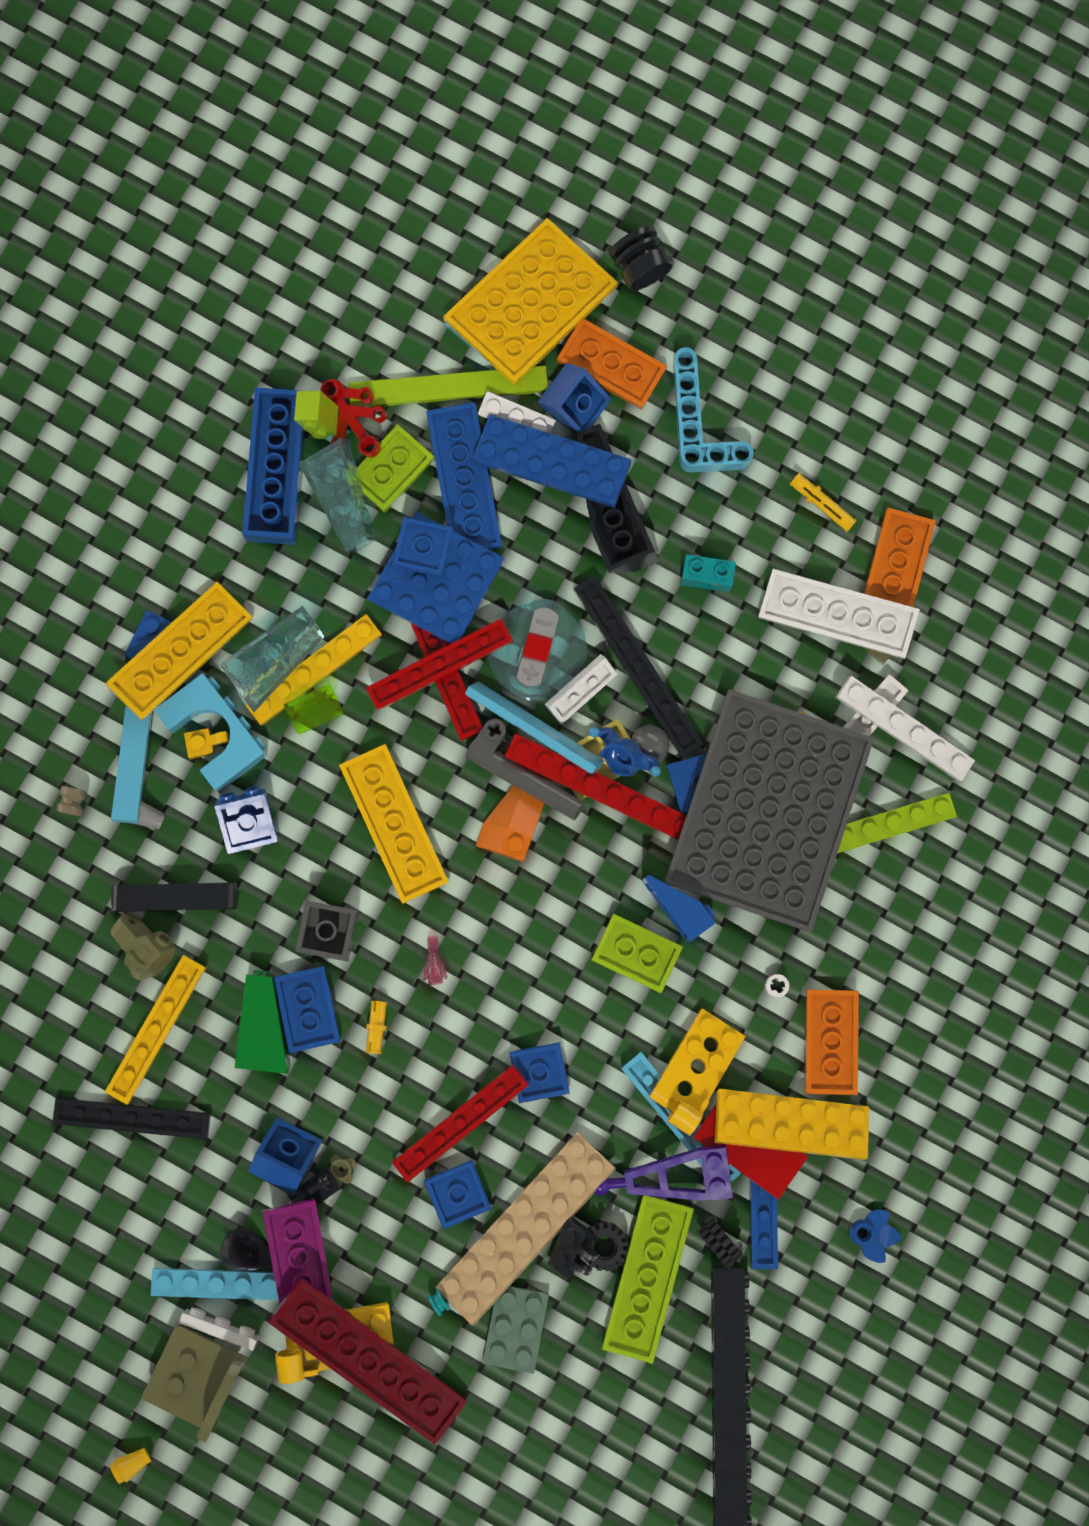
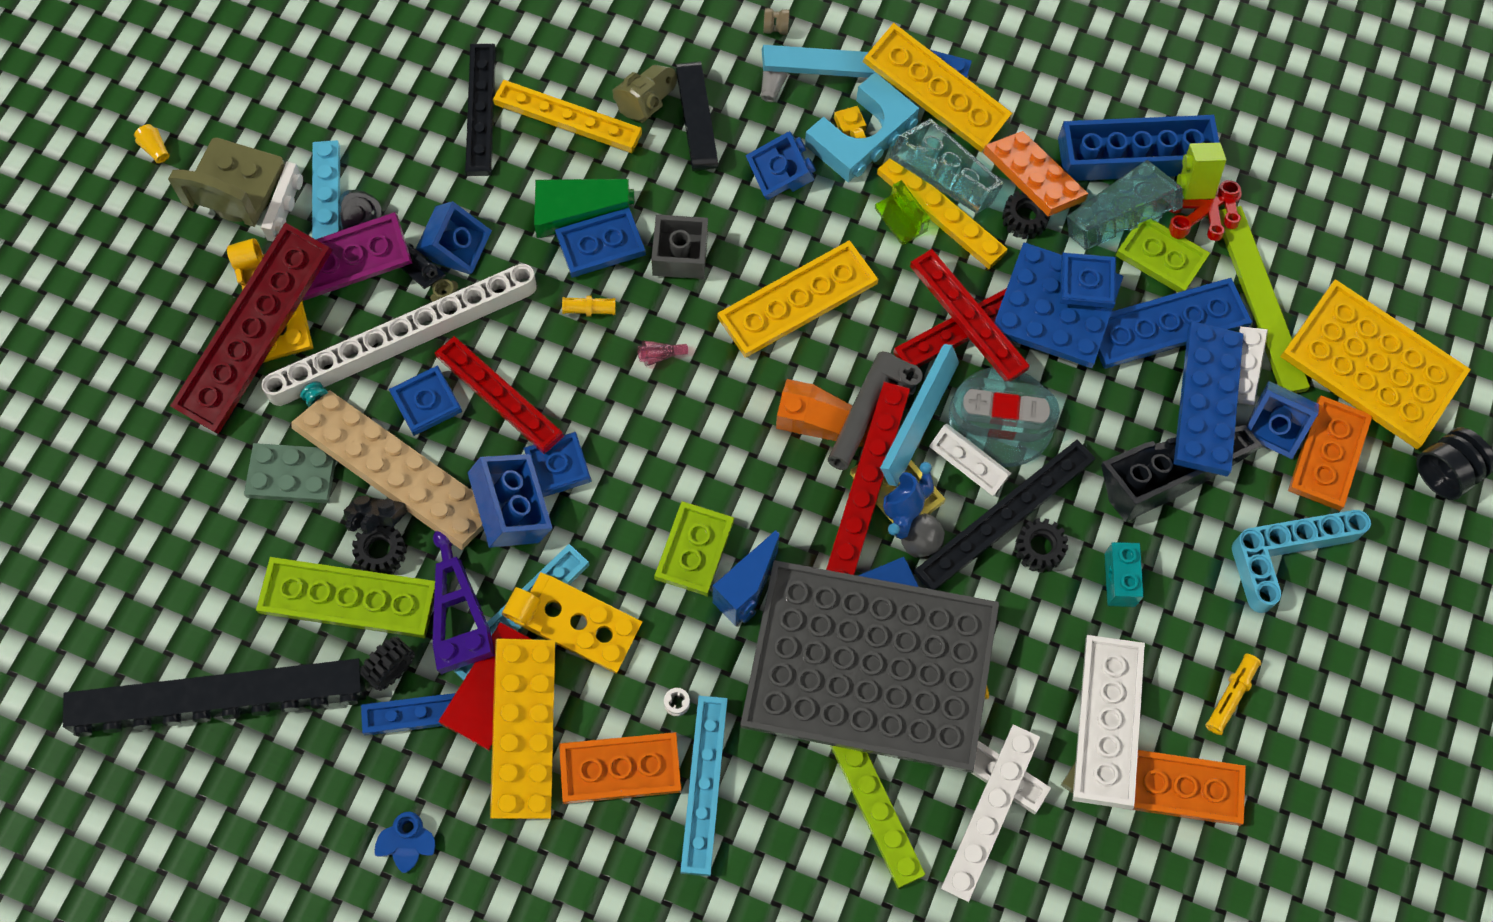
camera: 85 degrees right, 15 degrees down
none -> white beam [262,264,537,406]
none -> blue brick [468,454,552,548]
none -> medium azure plate [681,696,727,876]
none -> orange plate [983,131,1089,217]
none -> black tyre [1002,190,1050,239]
none -> black tyre [1015,518,1068,573]

